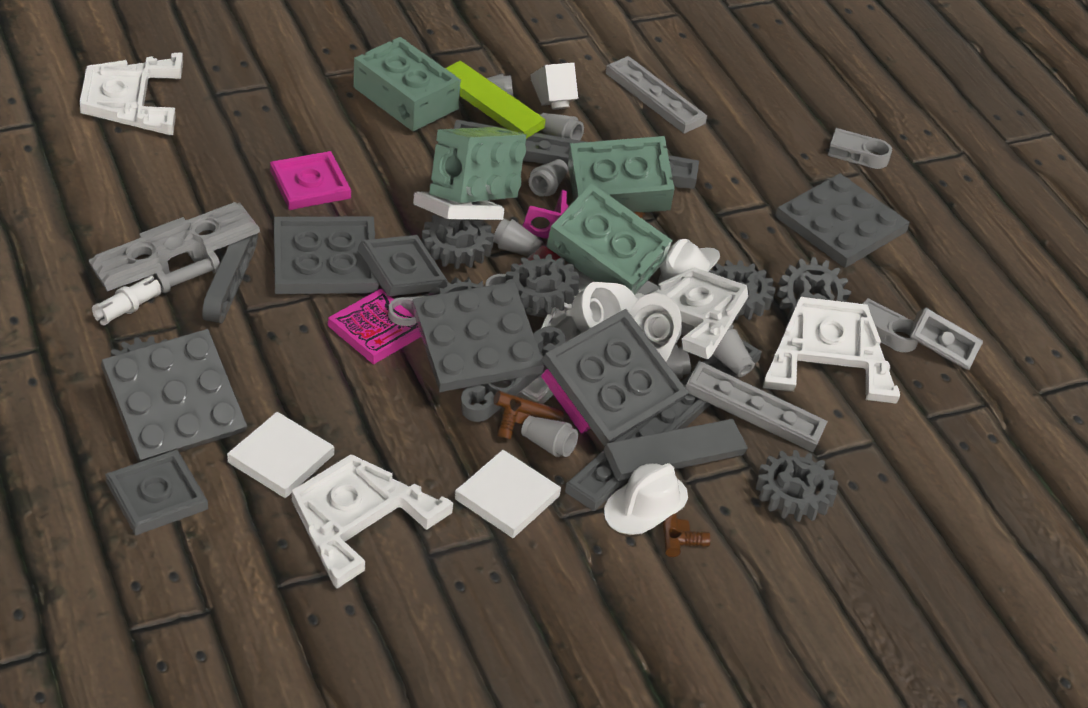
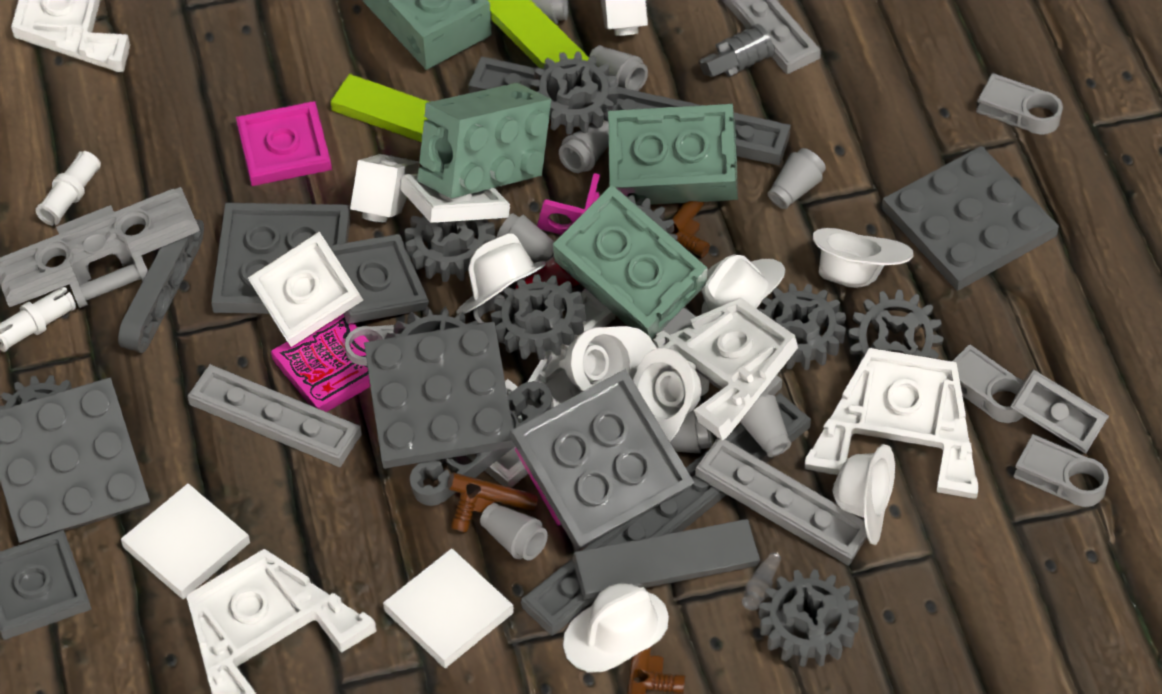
camera: 15 degrees right, 10 degrees up
none -> white pin [36,151,101,225]
none -> light grey tile [188,364,362,467]
none -> white tile [248,232,363,347]
none -> lime tile [331,74,429,142]
none -> white slope [350,154,419,222]
none -> white piece [456,233,546,315]
none -> dark grey gear [530,52,618,134]
none -> dark grey hinge [698,24,774,77]
none -> clear piece [741,552,781,610]
none -> light grey cone [768,148,826,209]
none -> white piece [813,228,913,288]
none -> white piece [833,444,895,545]
none -> light grey piece [1014,434,1109,507]

